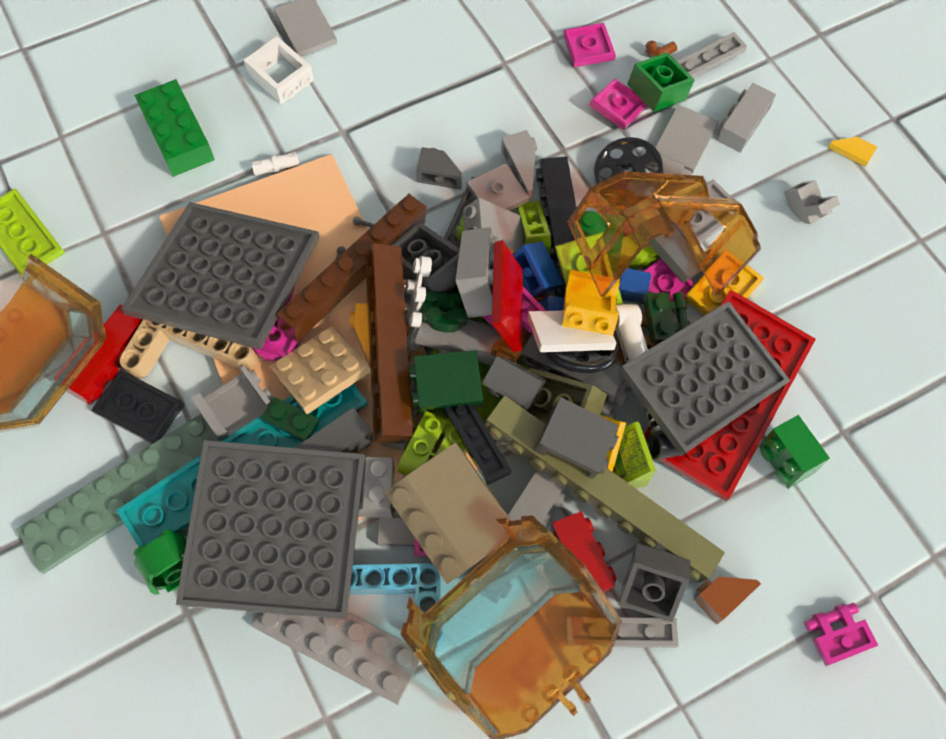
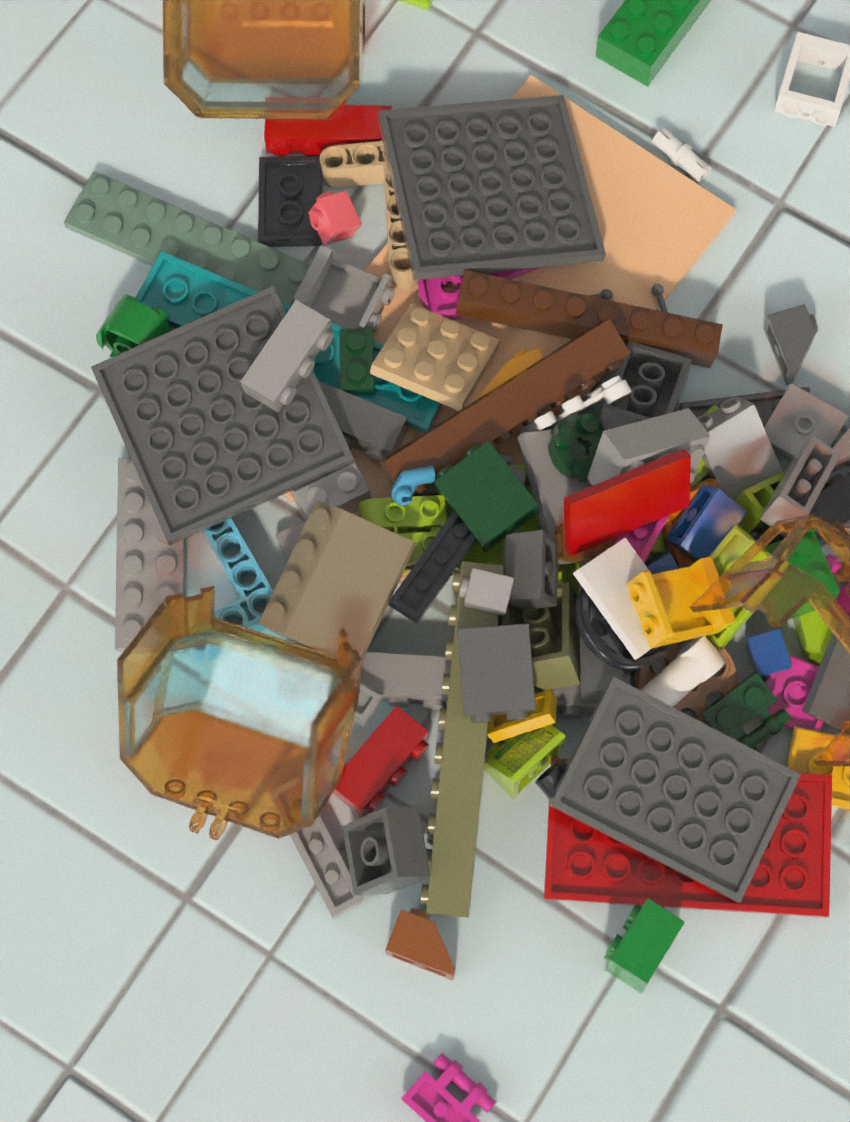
camera: 65 degrees right, 5 degrees up
none -> light grey brick [240,300,334,412]
none -> coral brick [308,191,362,246]
none -> dark azure arm [391,465,436,506]
none -> light grey brick [459,568,514,617]
none -> light grey brick [760,435,841,538]

